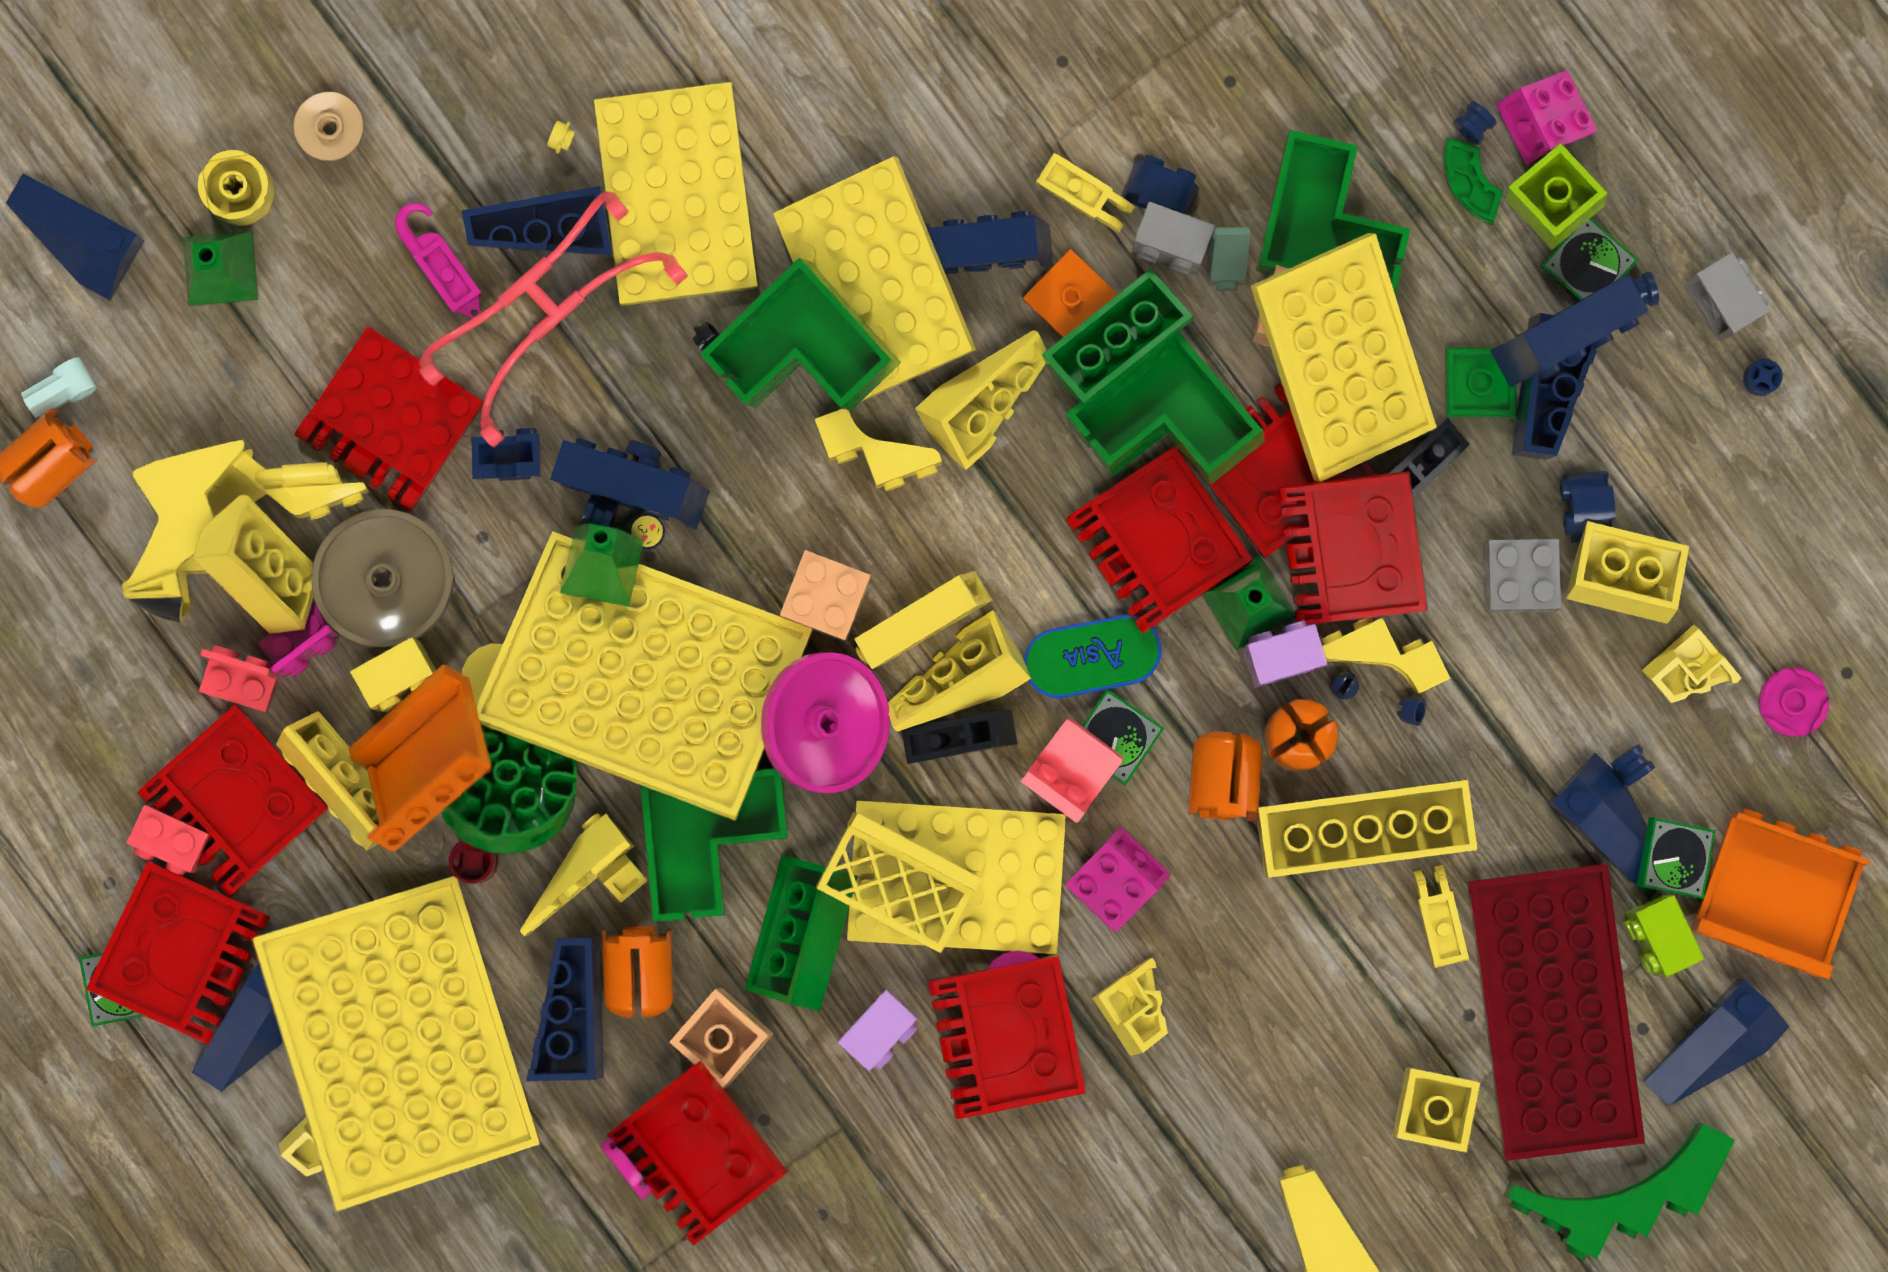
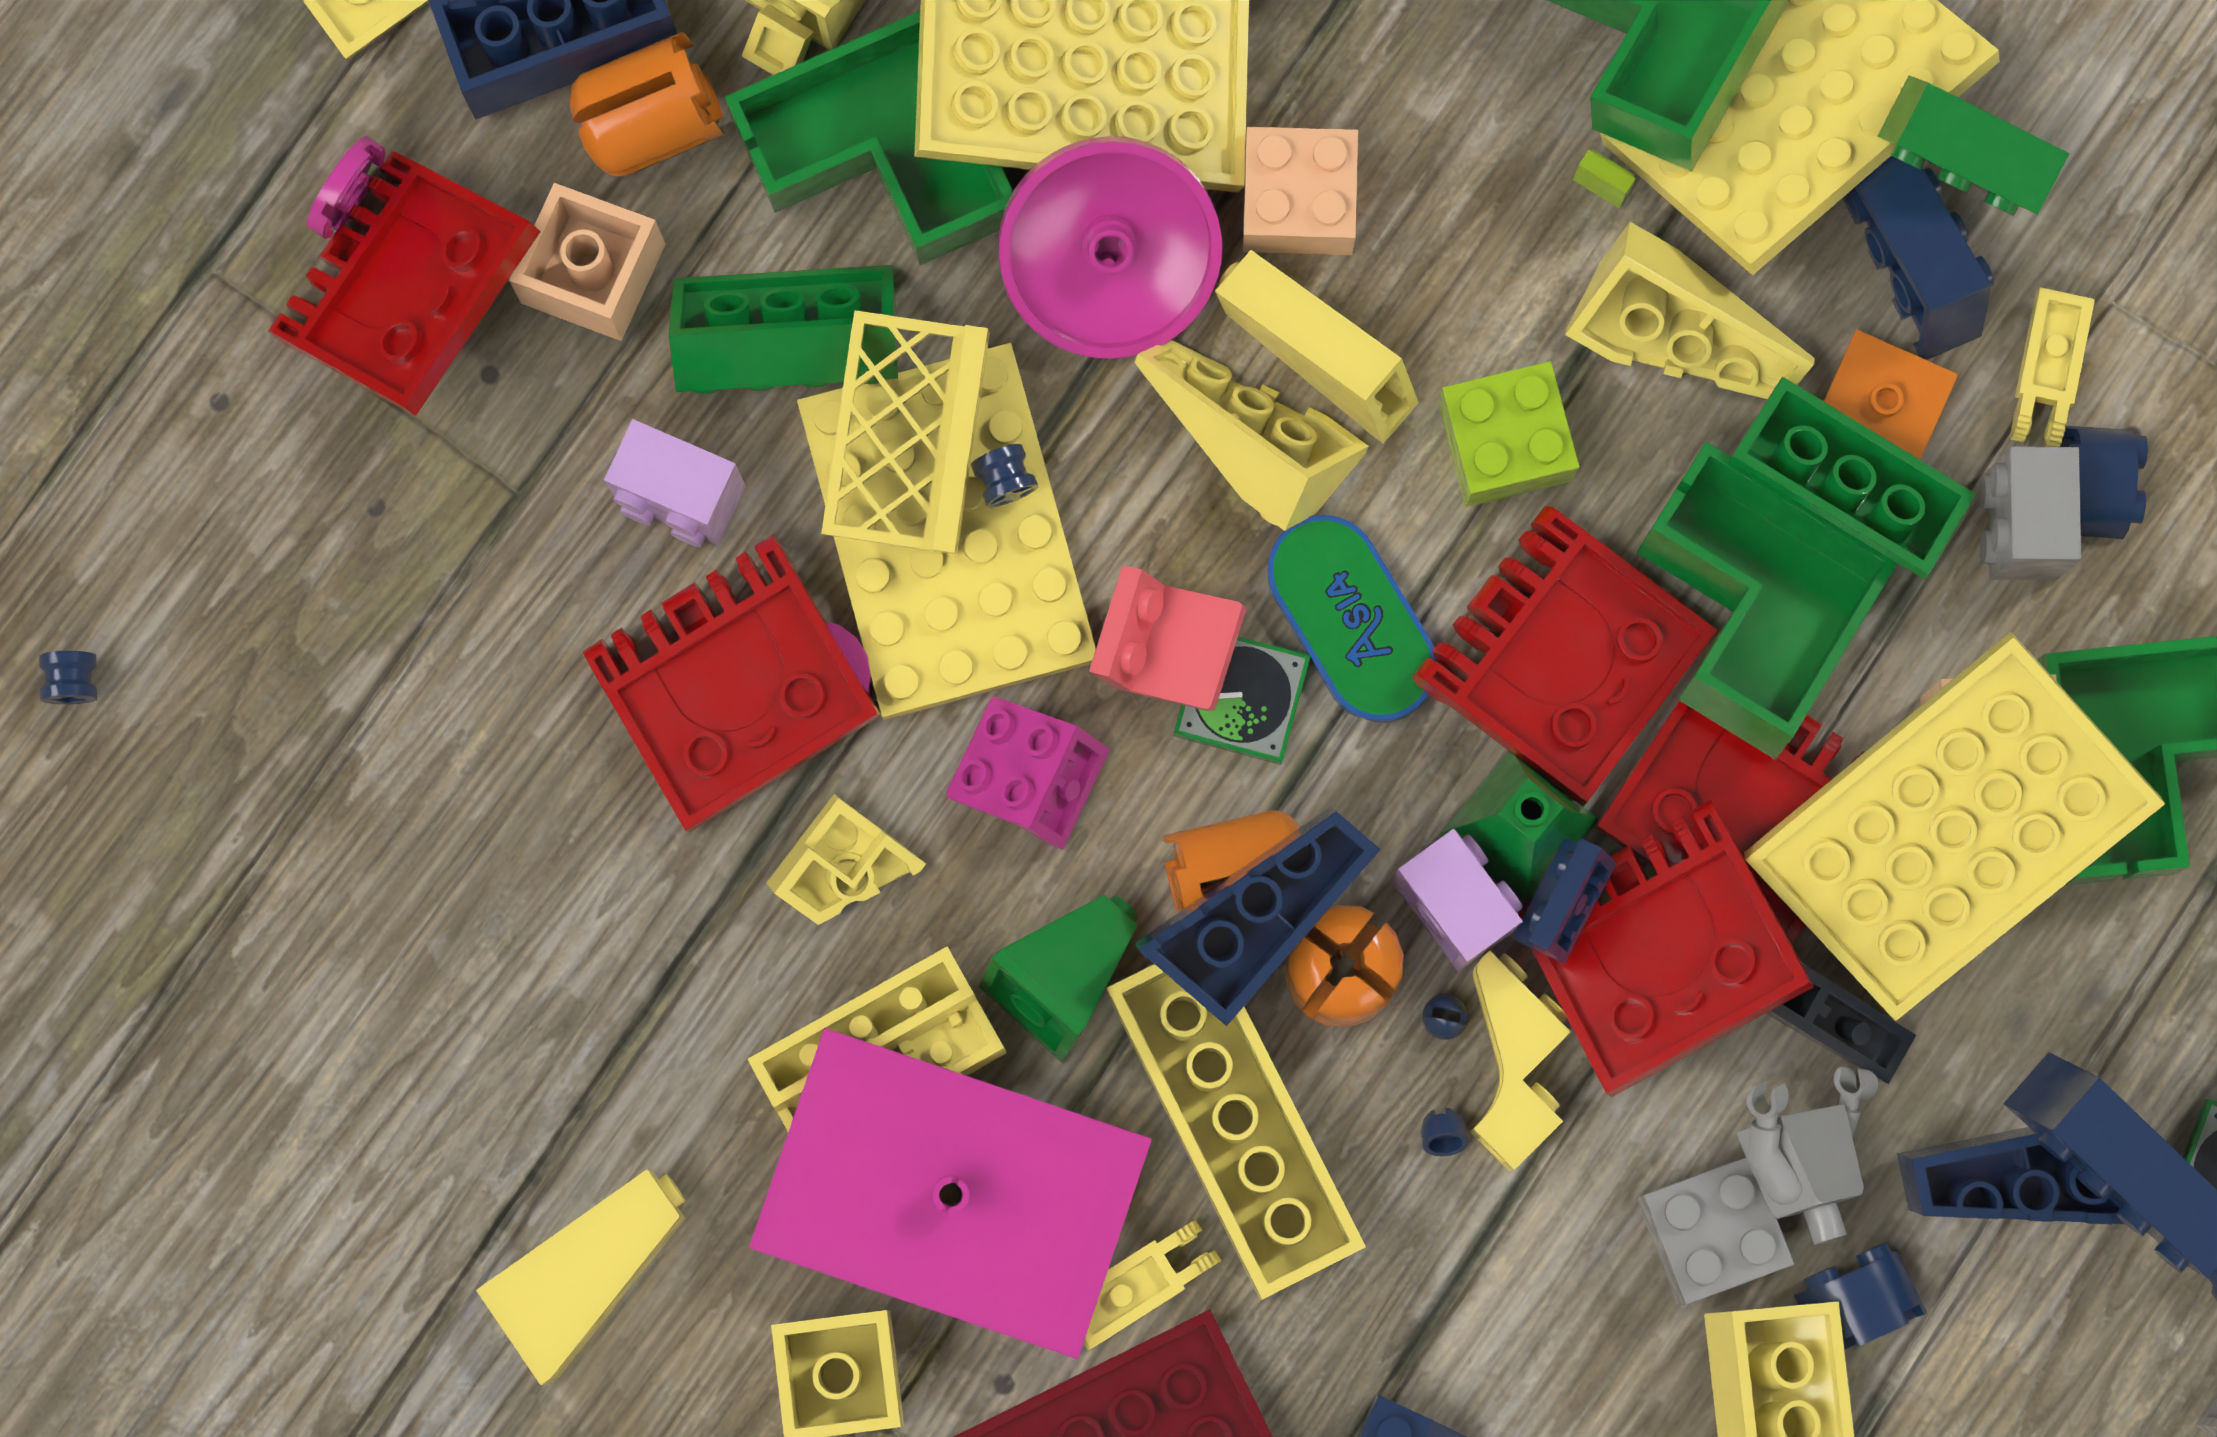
camera: 80 degrees right, 5 degrees down
light yellow arch [815,409,942,491] -> none
black slope [901,710,1018,764] -> none
sand green slope [1207,227,1250,291] -> none
green tile [1445,348,1516,418] -> none
none -> light yellow brick [748,947,1007,1132]
none -> dark pink piece [749,1028,1152,1359]
none -> dark blue wheel [971,444,1038,508]
none -> green slope [979,895,1138,1063]
none -> dark blue wedge [1136,806,1381,1026]
none -> lime brick [1437,361,1580,508]
none -> dark blue bracket [1514,838,1617,964]
none -> lime tile [1573,149,1636,209]
none -> light grey torso [1737,1067,1879,1245]
none -> green wedge [1877,75,2070,216]

